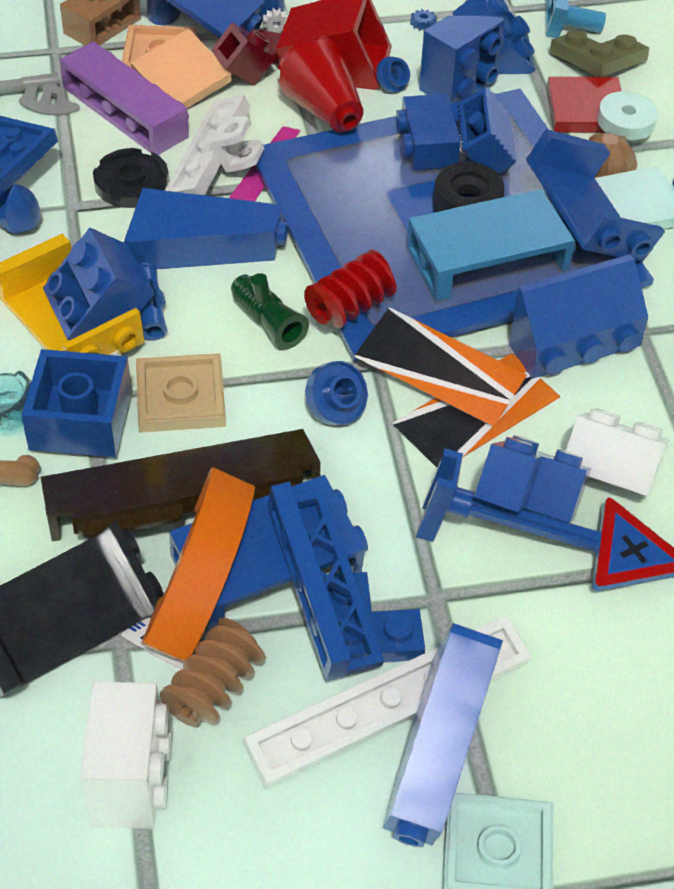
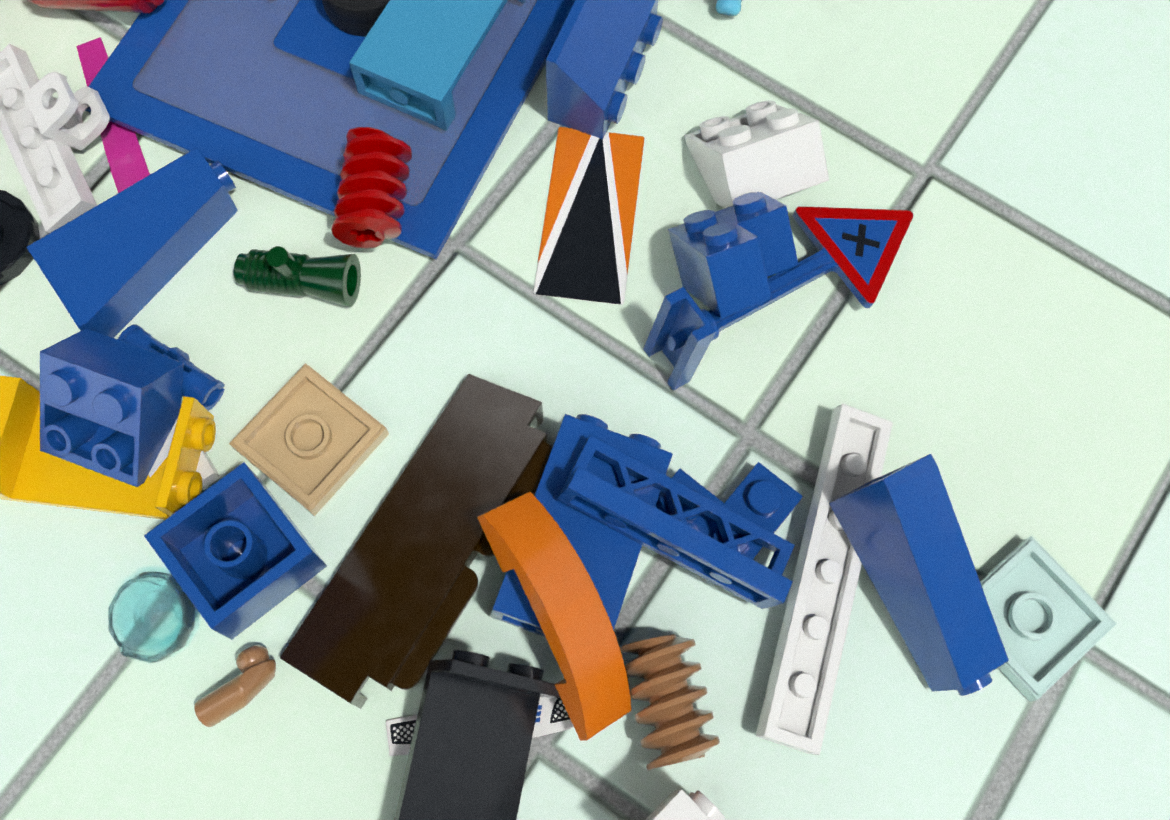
camera: 45 degrees left, 20 degrees up
blue plate [305,361,368,426] -> none
sticker [355,308,527,426] -> none

